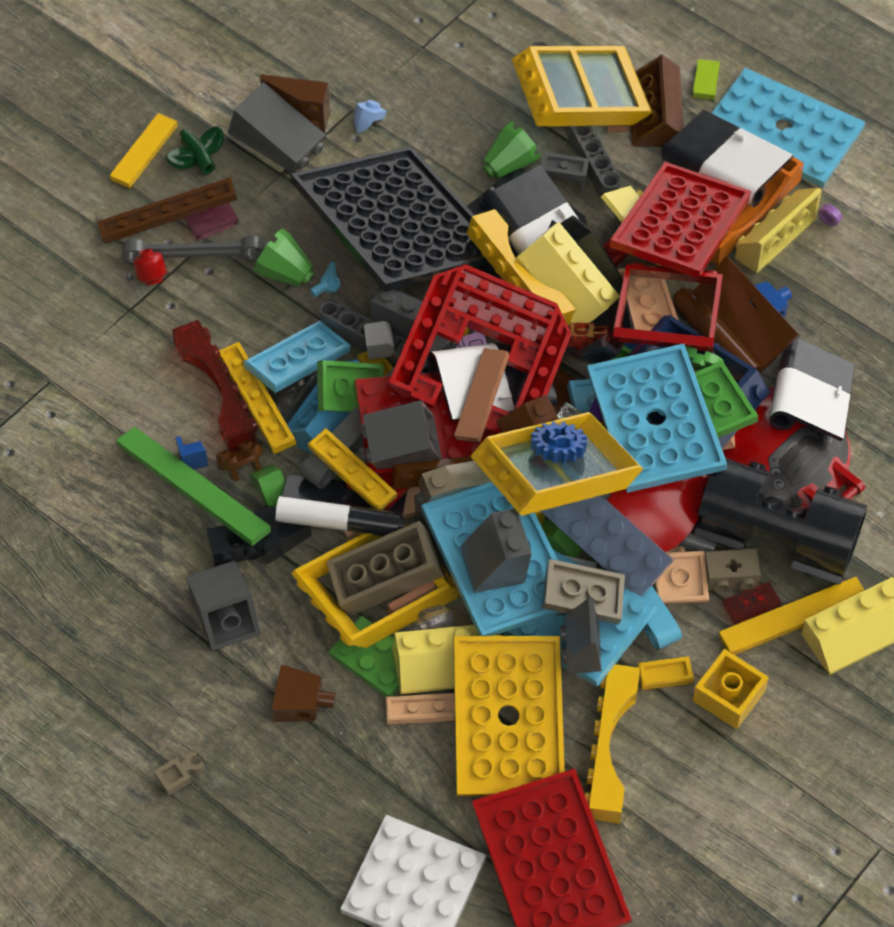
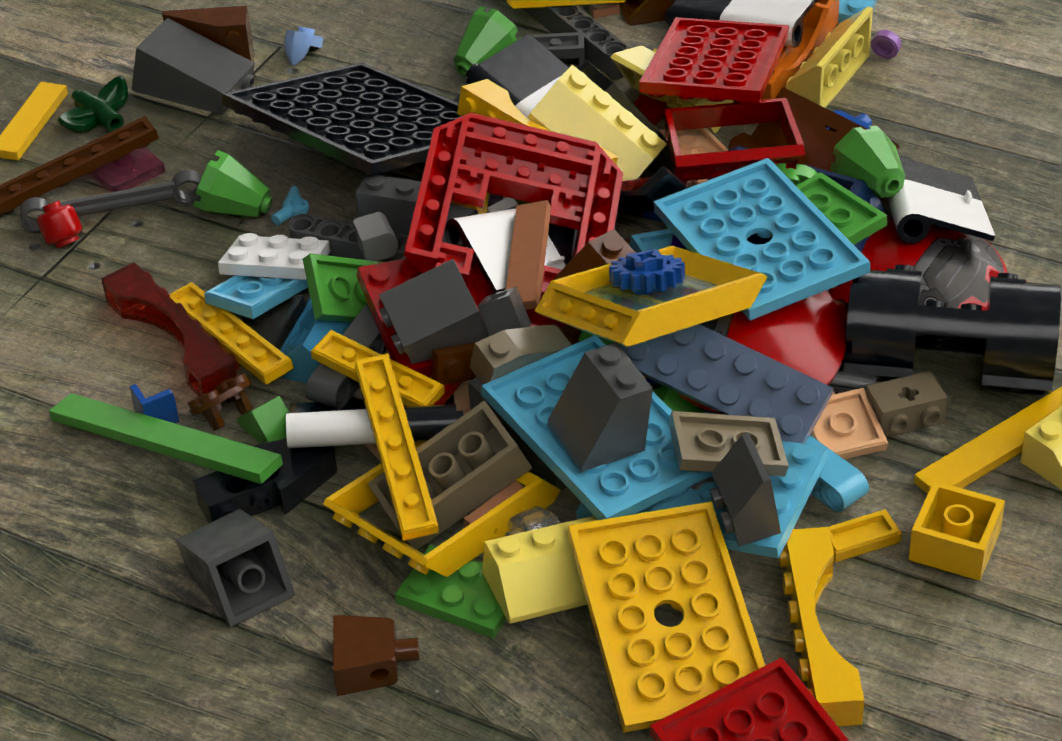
camera: 10 degrees left, 15 degrees down
light nougat tile [386,693,455,725] -> none
clear red tile [723,582,781,625] -> none
none -> white plate [218,233,330,280]
none -> yellow tile [354,353,439,541]
none -> dark grey panel [478,286,531,336]
none -> bright green cone [830,126,905,198]

